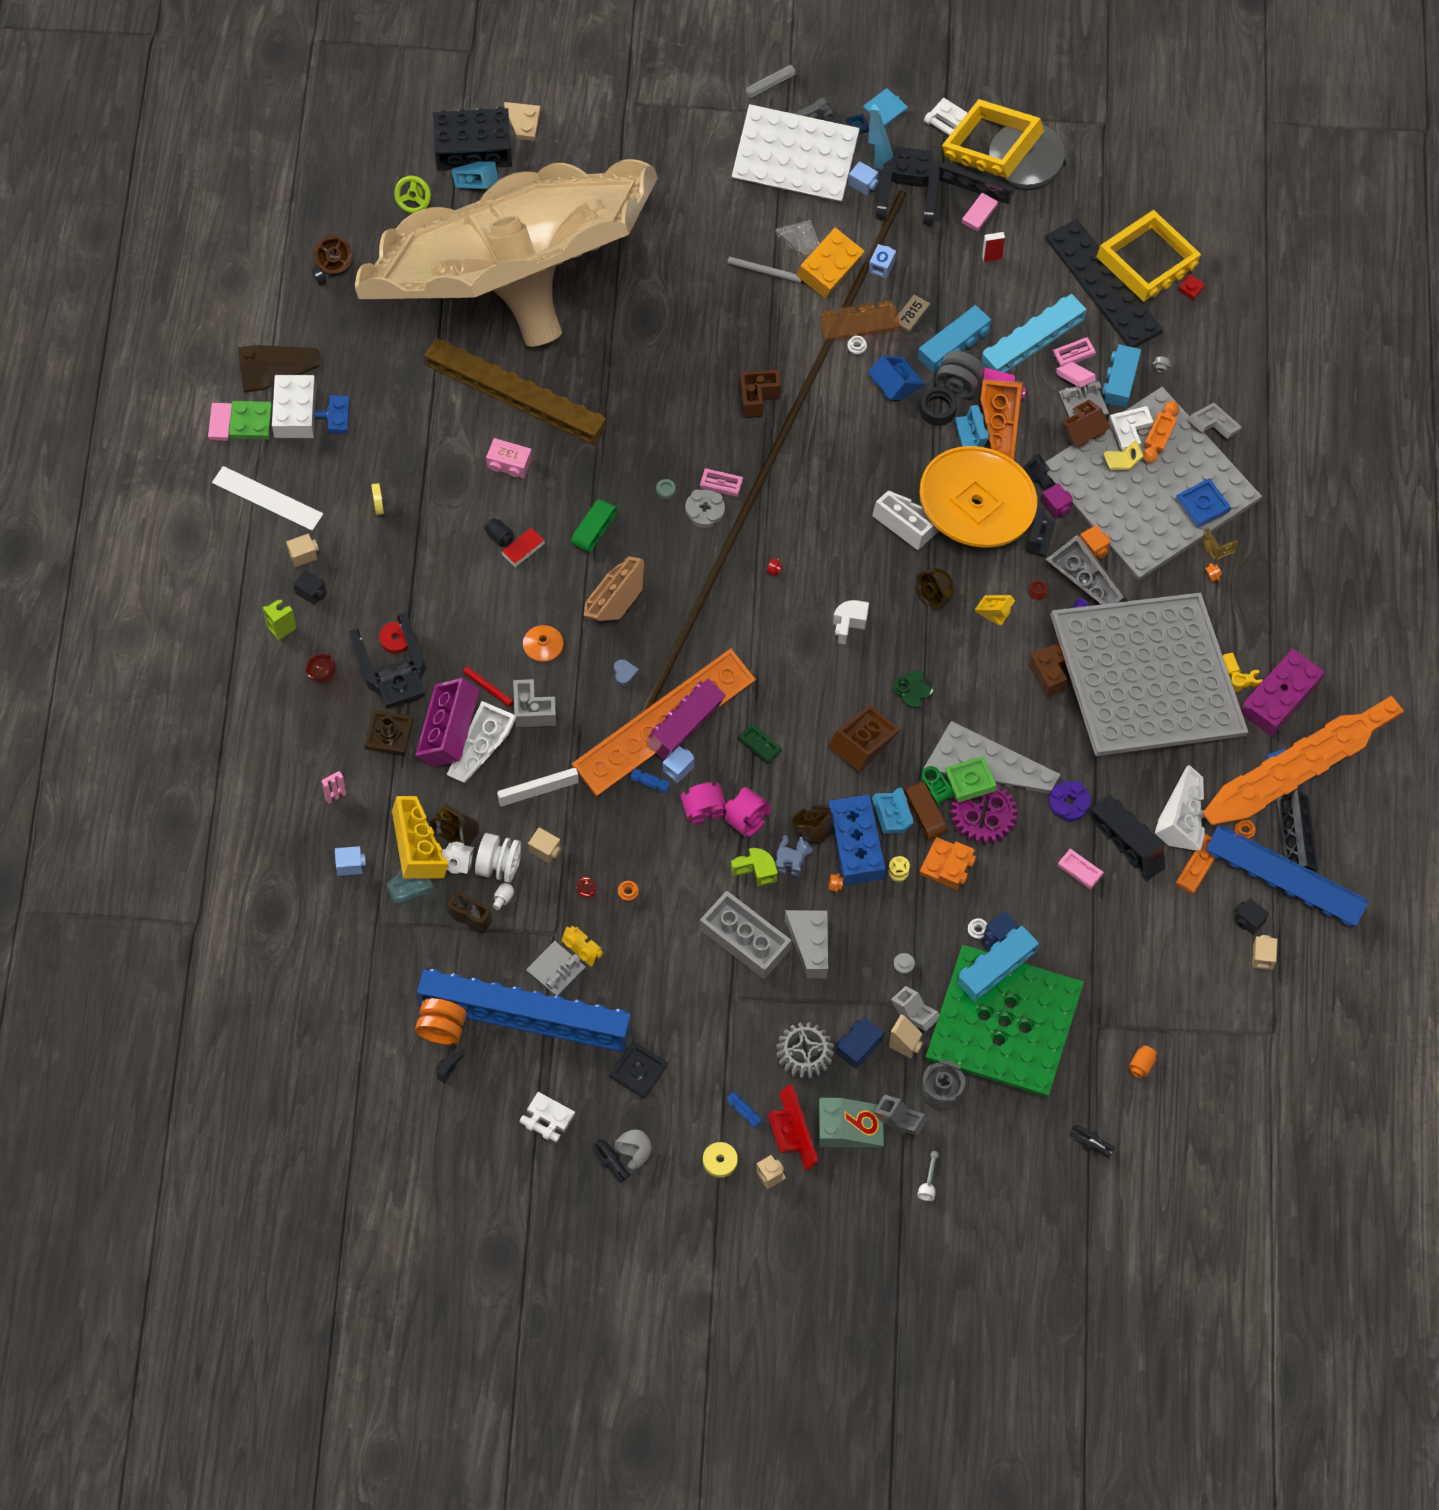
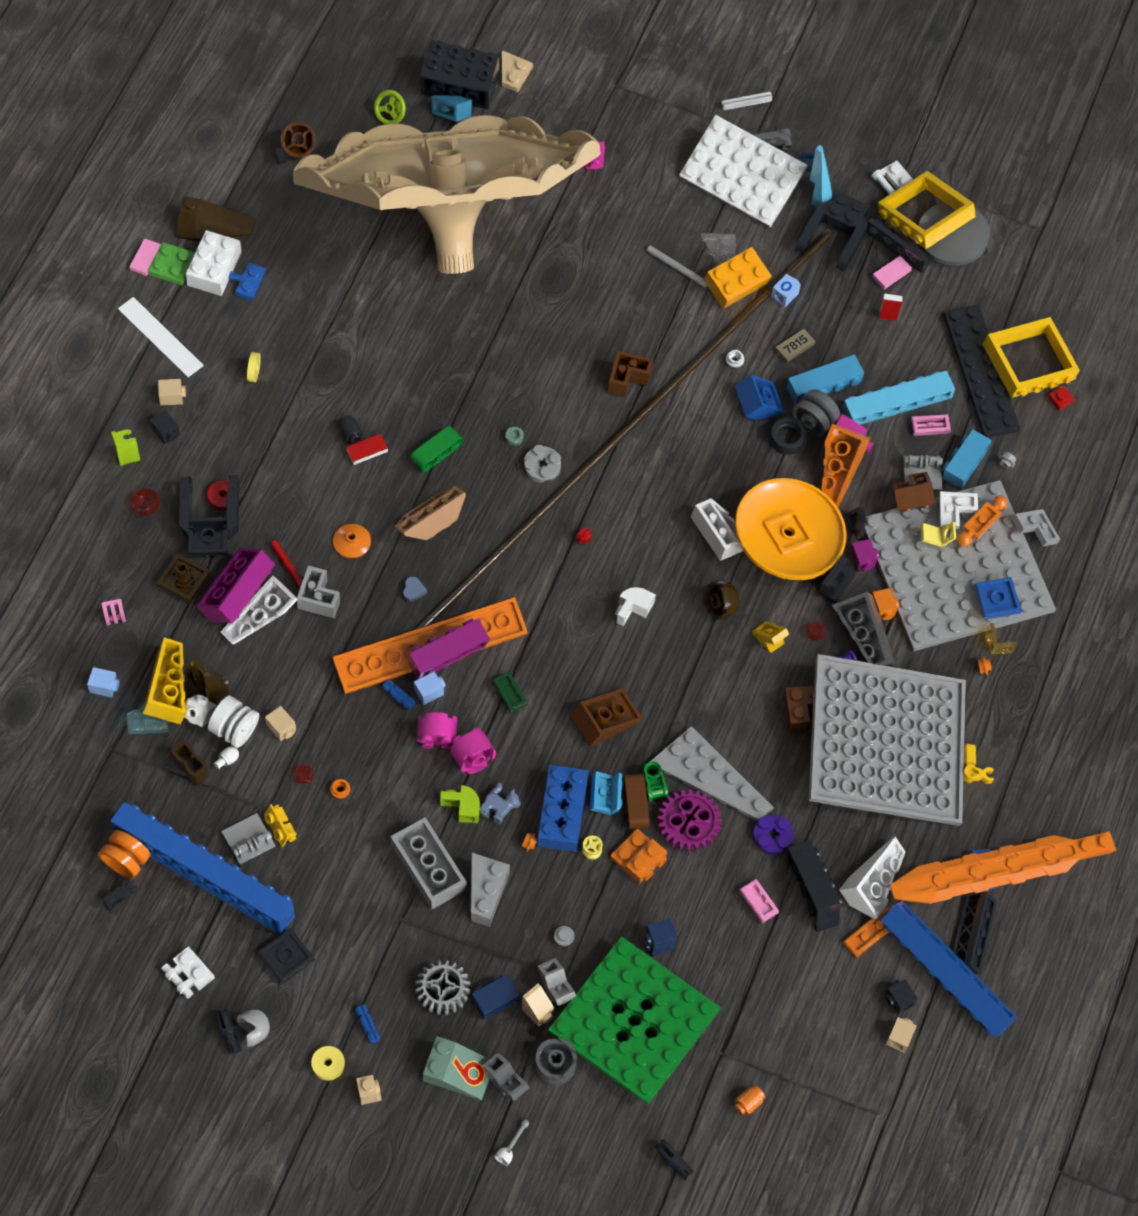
camera: 15 degrees right, 0 degrees up
pearl gold brick [424,338,606,446] -> none
bright pink brick [486,438,532,478] -> none
white tile [497,768,579,807] -> none
bright pink tile [700,468,743,497] -> none
red bracket [768,1085,818,1170] -> none
dark brown cylinder [792,805,834,843] -> none
clear orange windscreen [820,300,900,340] -> none
light blue brick [848,161,879,196] -> none
dark azure piece [863,88,908,127] -> none
dark green plate [893,671,933,708] -> none
bright green plate [945,756,997,803] -> none
dark azure bracket [955,405,989,447] -> none
dark azure brick [958,926,1039,1002] -> none
white plate [968,919,987,939] -> none
bright pink tile [1056,362,1096,387] -> none
orange plate [1235,820,1256,839] -> none
magenta brick [1241,648,1325,738] -> none

